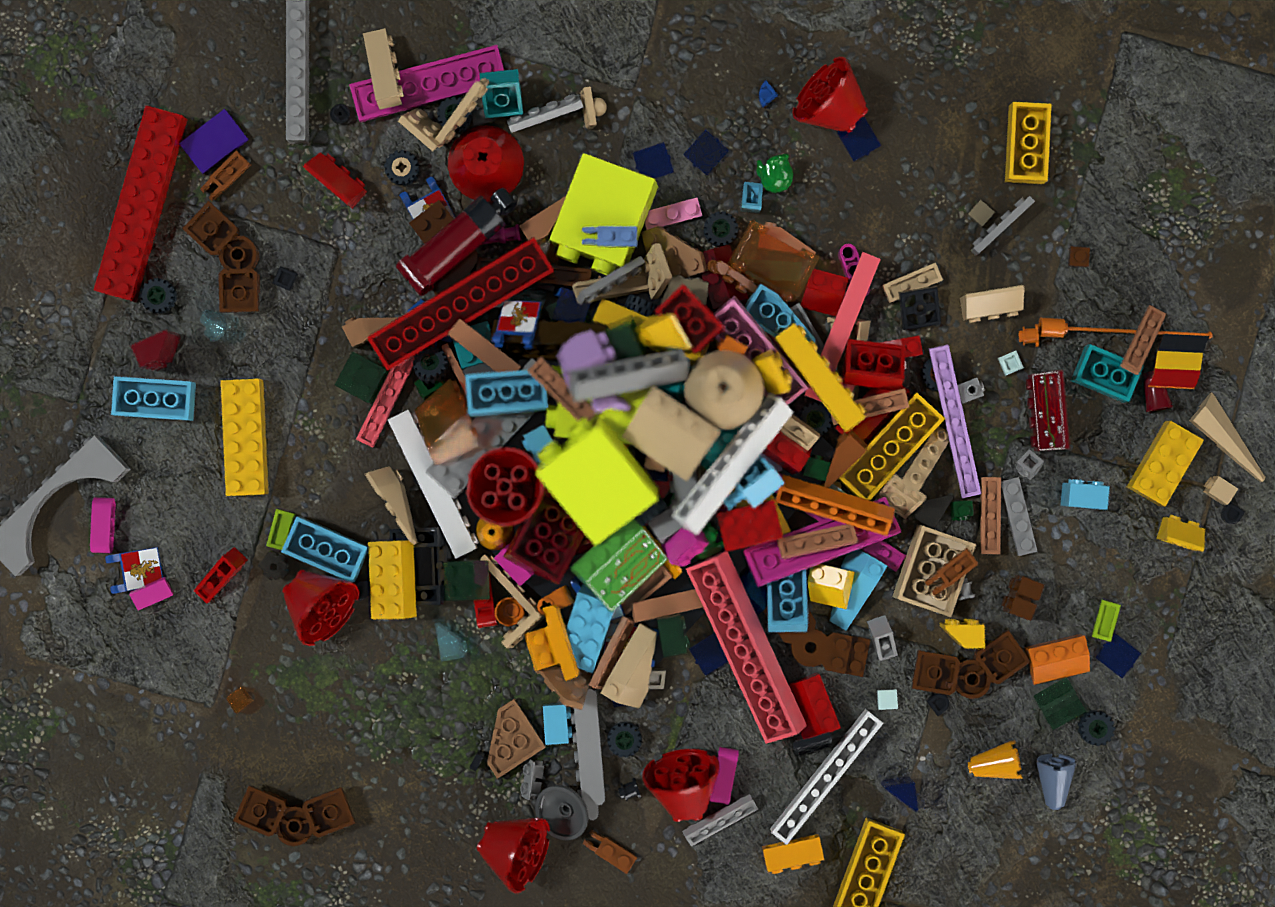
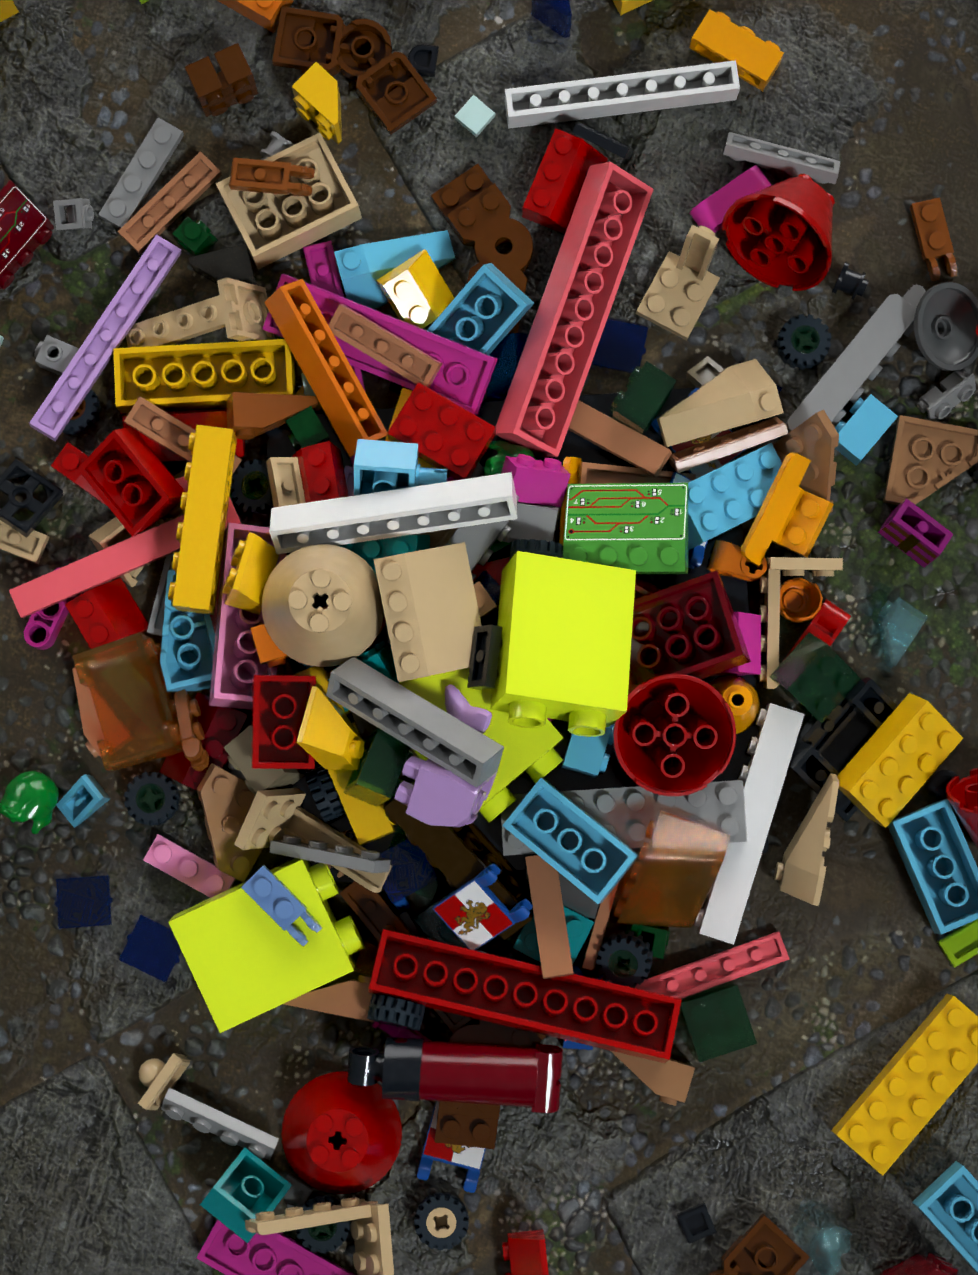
camera: 135 degrees left, 5 degrees down
nougat tile [528,357,597,421] -> none
light grey slope [867,615,898,662] -> none
medium azure brick [1060,479,1109,510] -> none
none -> black wheel [367,994,425,1031]
none -> black plate [467,625,502,690]
none -> tan bracket [636,225,720,341]
none -> magenta brick [878,498,953,568]

